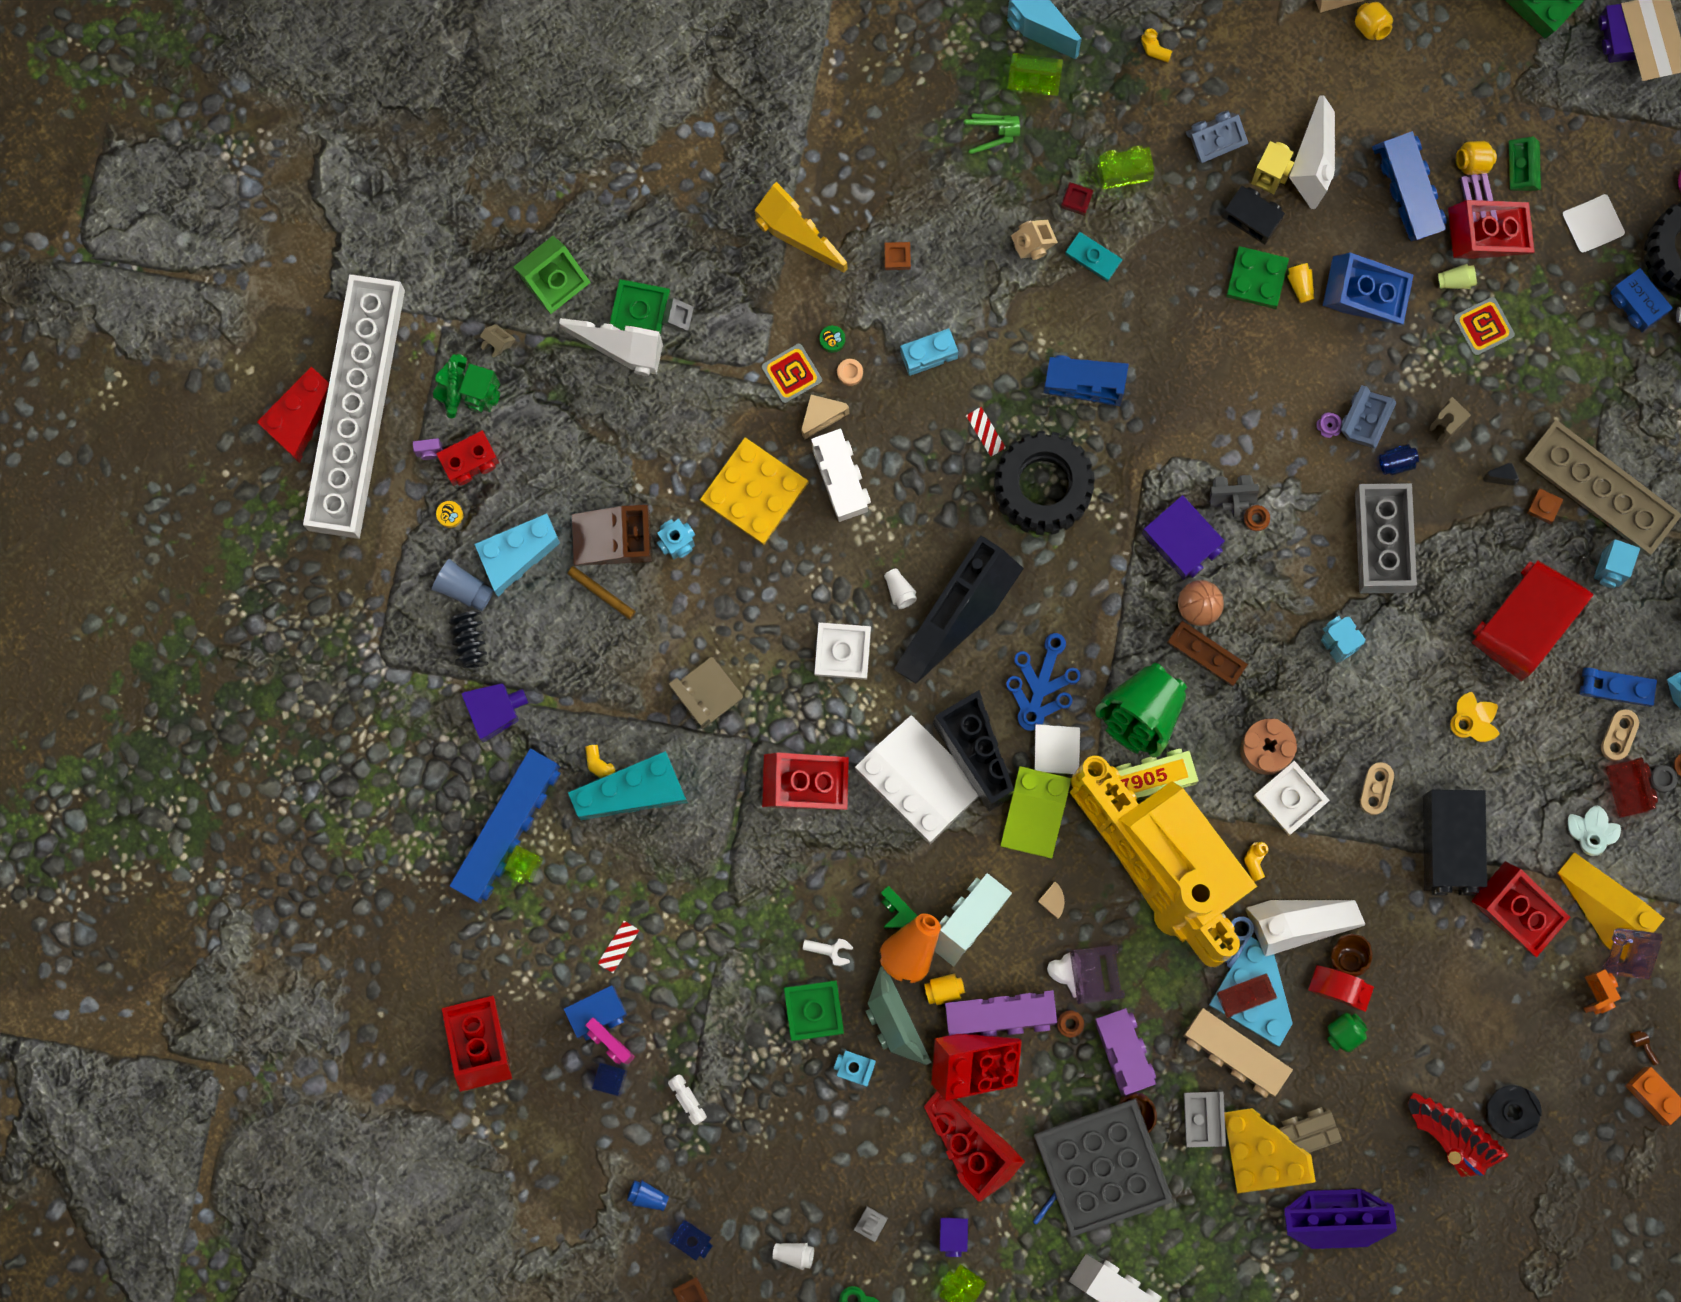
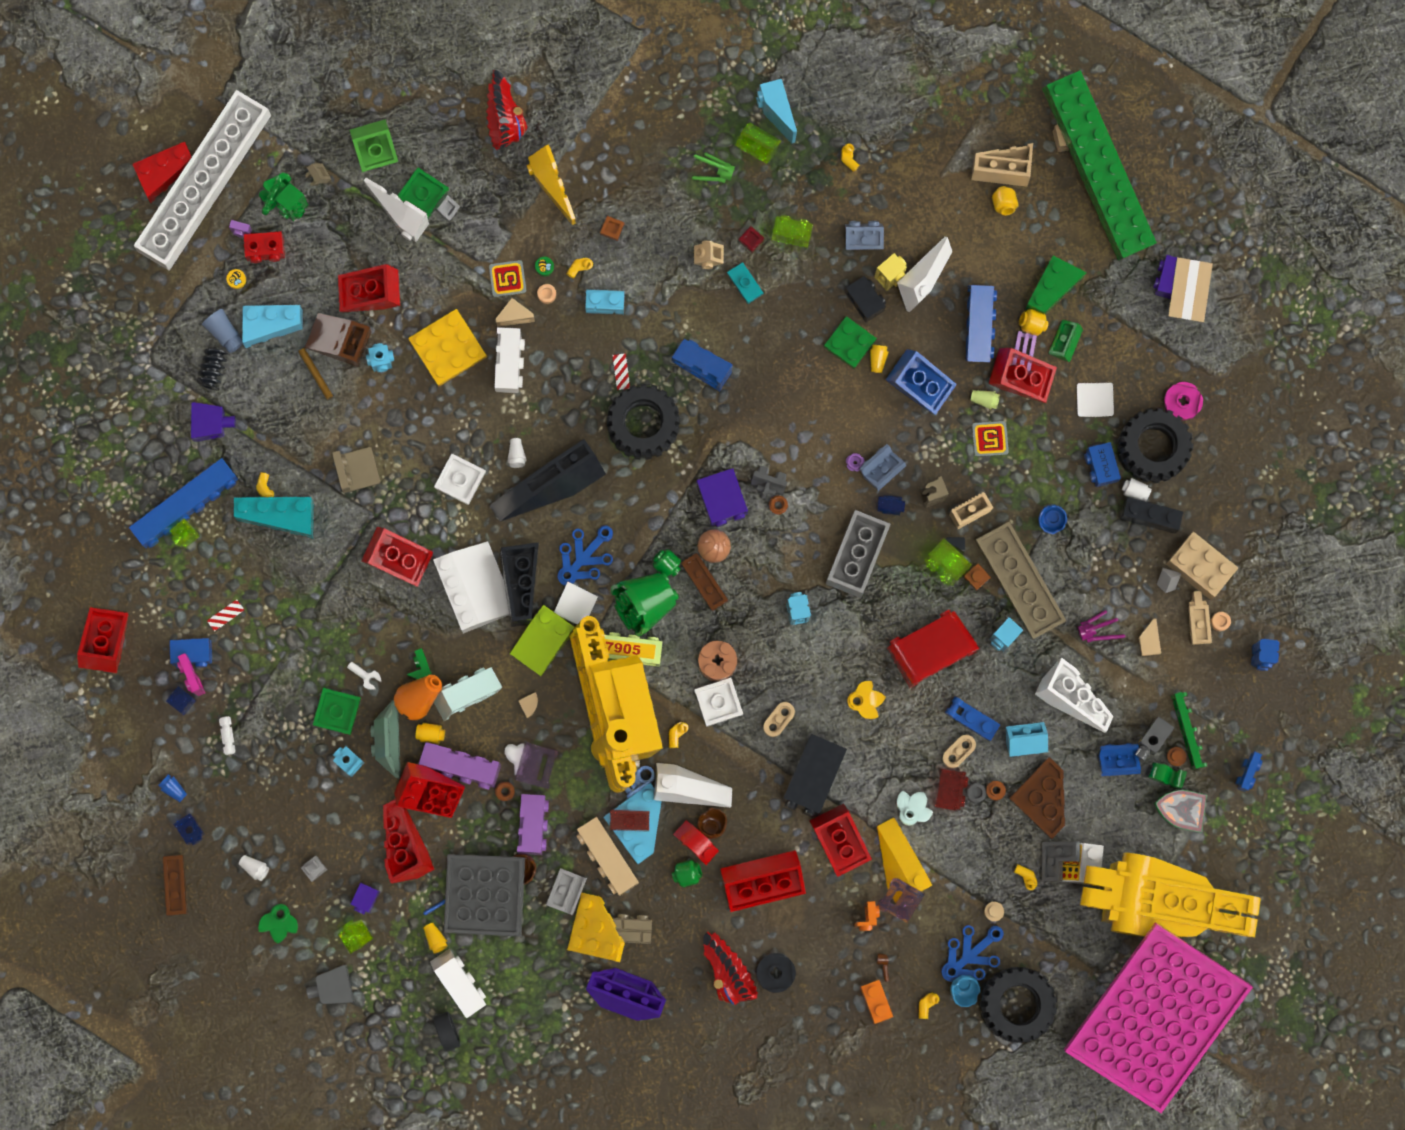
camera: 10 degrees right, 0 degrees up
none -> red slope [338,264,400,312]
none -> yellow cone [423,923,448,953]
none -> red piece [486,70,527,150]
none -> yellow arm [566,258,593,279]
none -> green head [652,549,681,577]
none -> red slope [720,850,806,912]
none -> clear neon green brick [925,539,972,587]
none -> tan brick [949,492,993,529]
none -> green wedge [1025,256,1087,314]
none -> blue hair [1038,504,1067,534]

